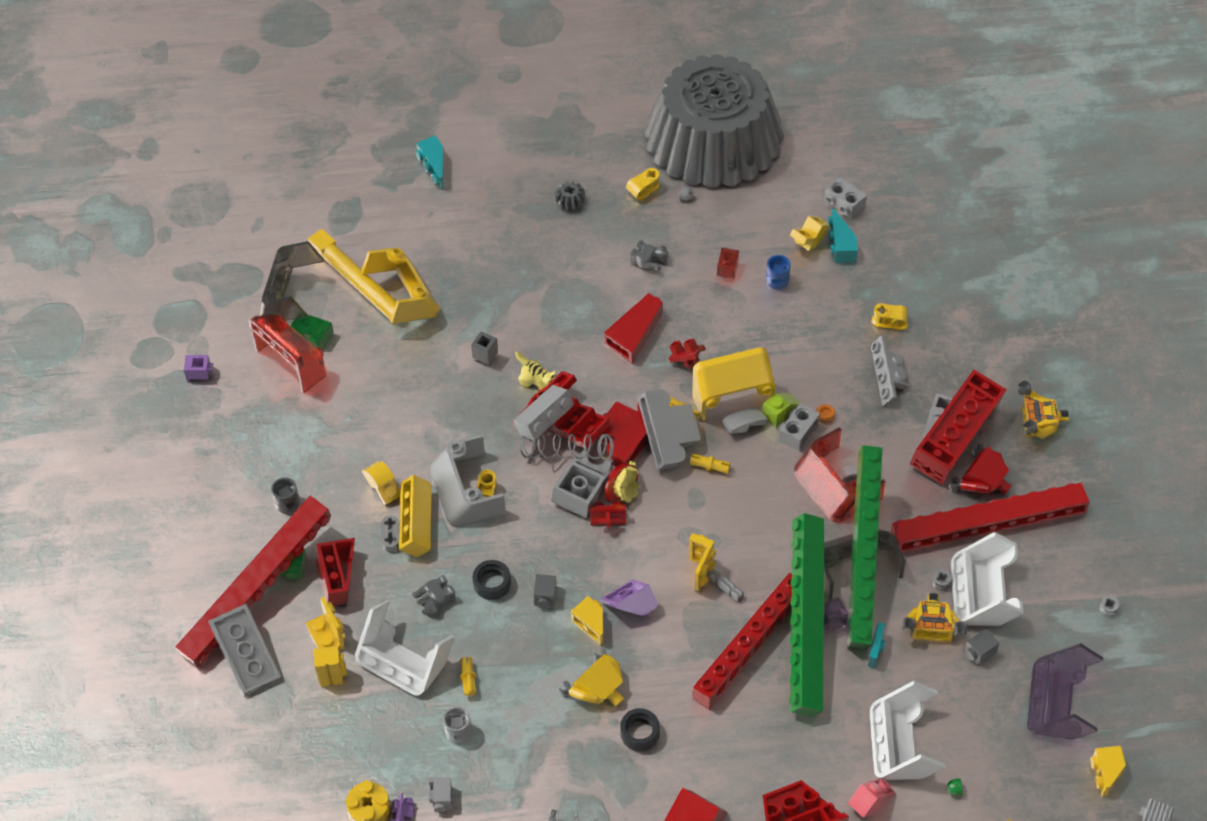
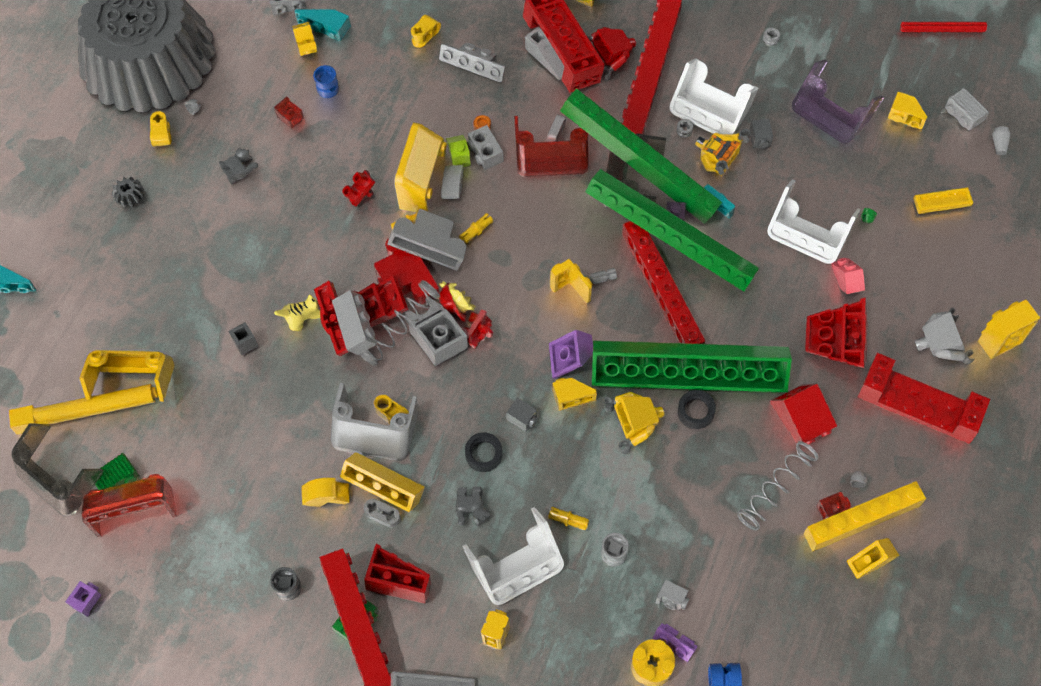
camera: 60 degrees left, 10 degrees up
yellow bracket [305,597,346,650] -> none
red slope [604,293,663,364] -> none
none -> green brick [592,340,792,393]

